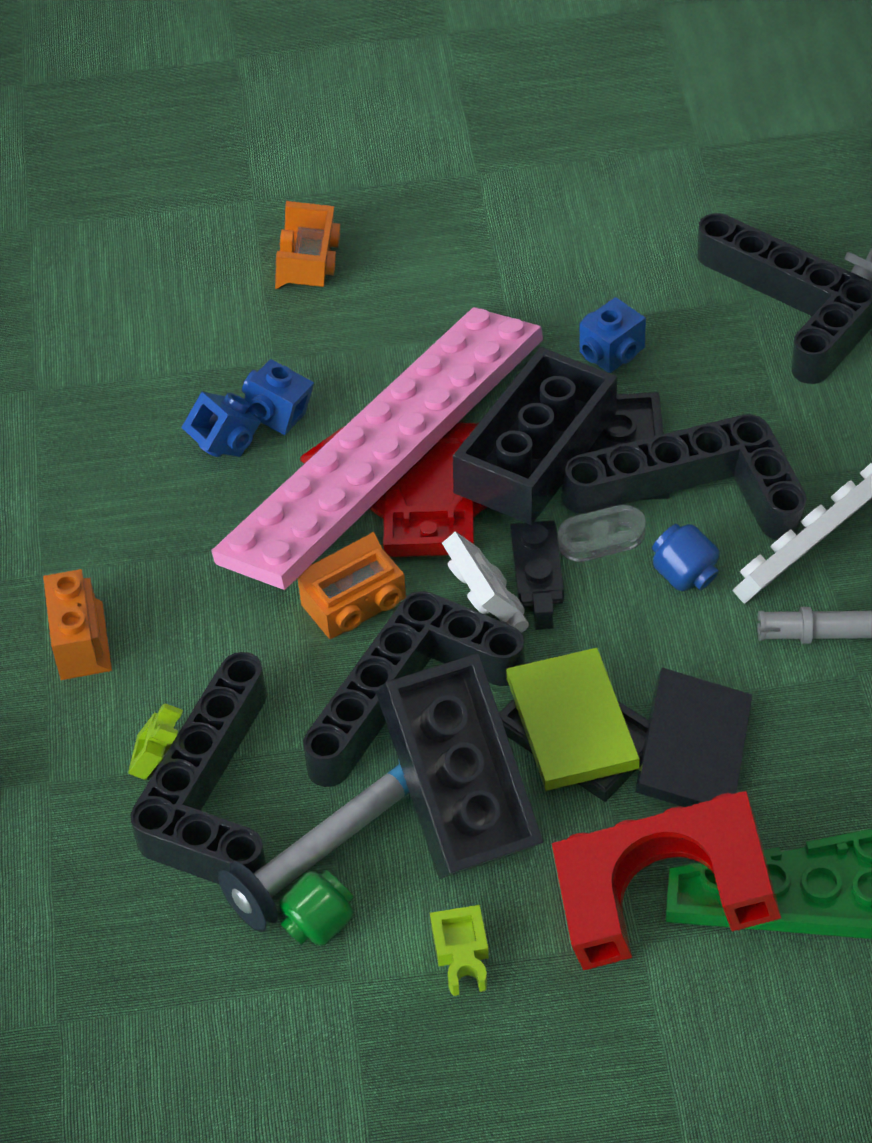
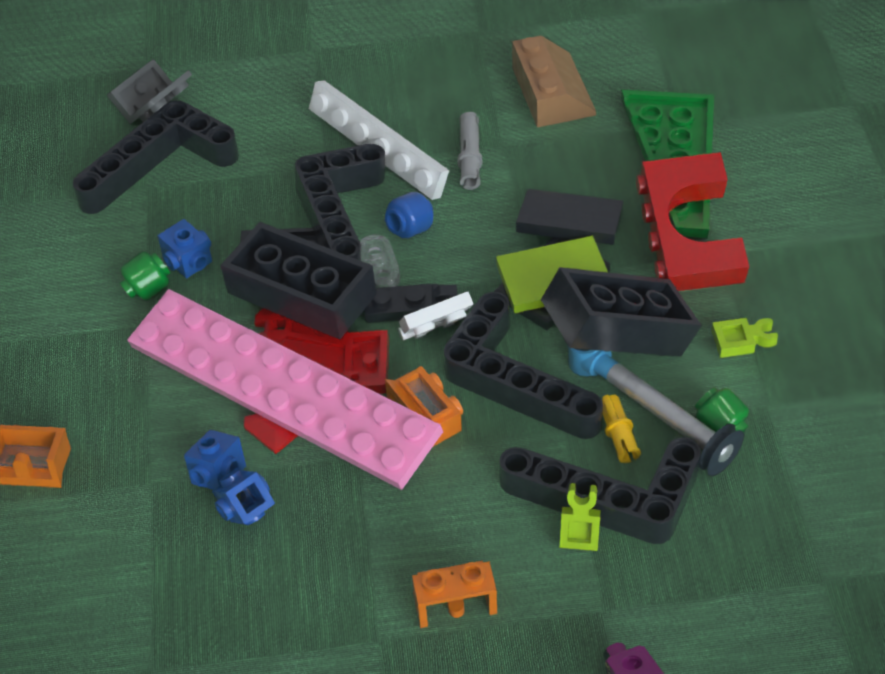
camera: 90 degrees left, 0 degrees up
none -> green head [119,251,171,301]
none -> yellow axle [602,394,641,463]

